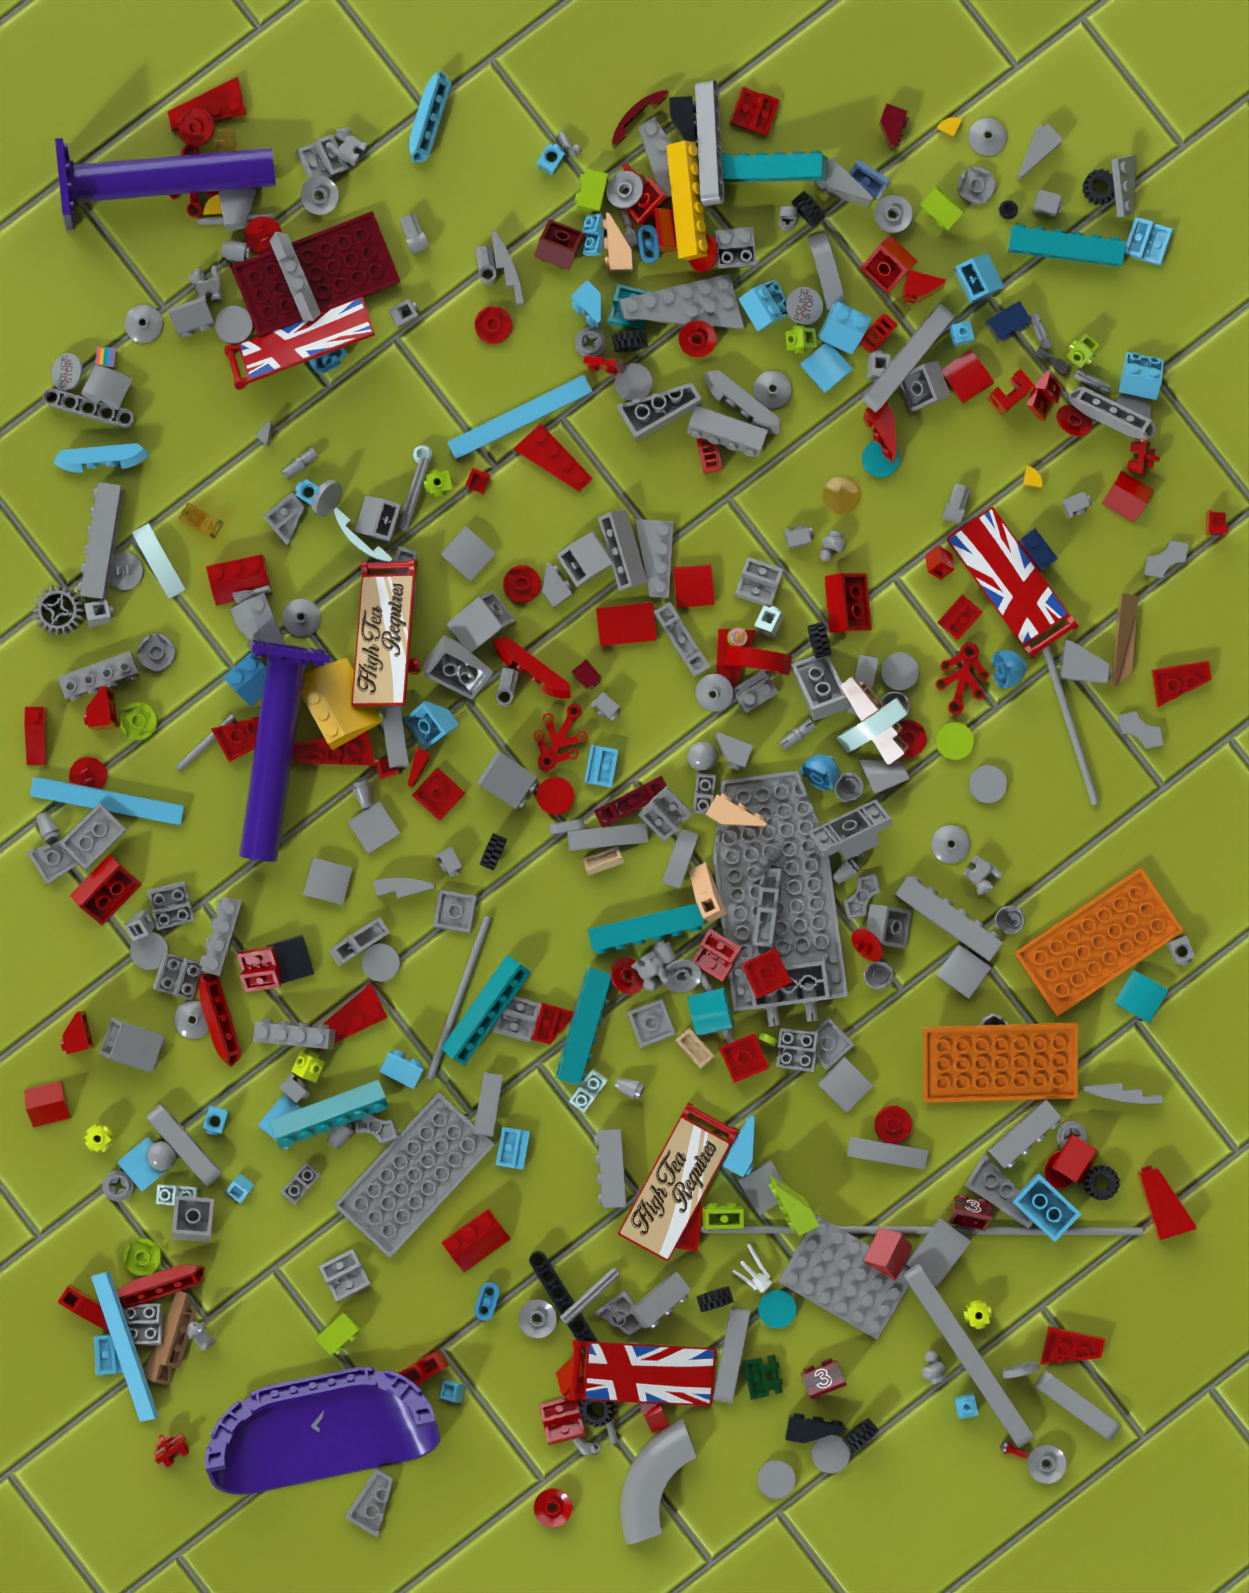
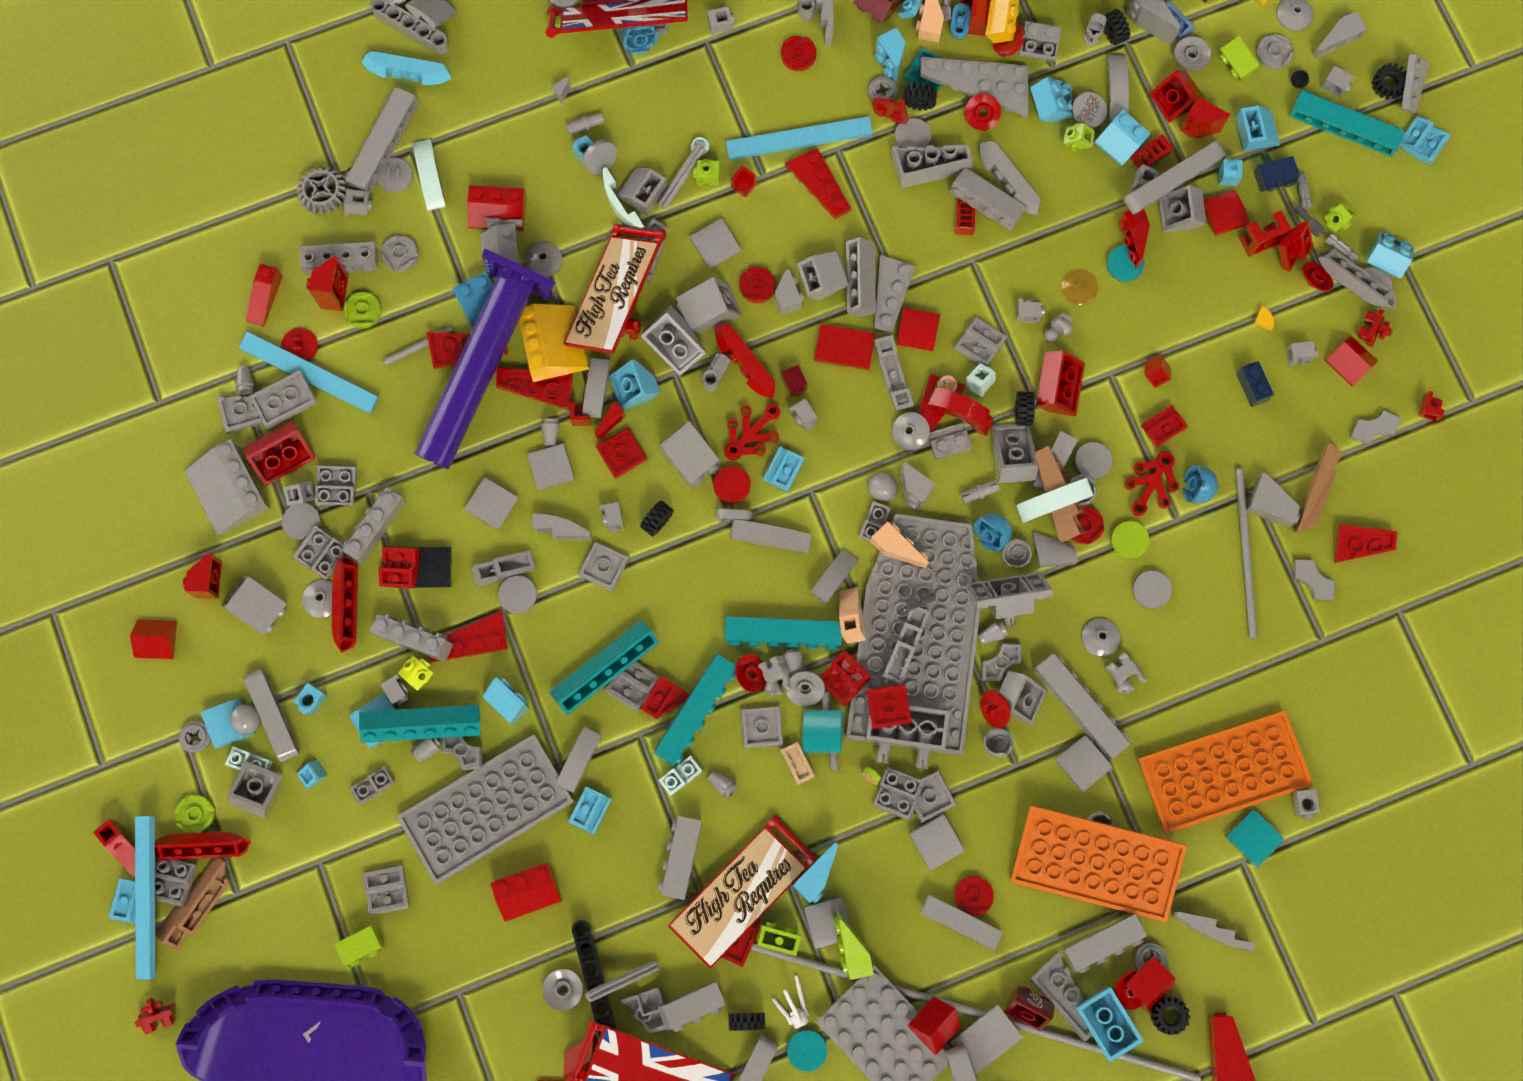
camera: 20 degrees right, 10 degrees down
neon yellow brick [84,1124,114,1152] -> none
clear yellow slope [179,503,224,539] -> none
light grey animal [187,1321,216,1351] -> none
light grey wing [263,492,304,545] -> none
red slope [398,1349,449,1385] -> none
light grey piece [426,915,492,1081] -> none
medium azure slope [439,1379,466,1403] -> none
dark azure plate [474,1282,500,1320] -> none
tan plate [582,846,624,876] -> none
dark red slope [594,775,667,828] -> none
light grey slope [639,786,692,841] -> none
red panel [719,1032,769,1083] -> none
light grey dish [753,371,792,409] -> none
medium azure slope [800,343,853,393] -> none
light grey piece [942,483,971,525] -> none
flag [946,507,1079,660] -> none
light grey hair [995,905,1026,934] -> none
none -> light grey slope [185,439,270,536]

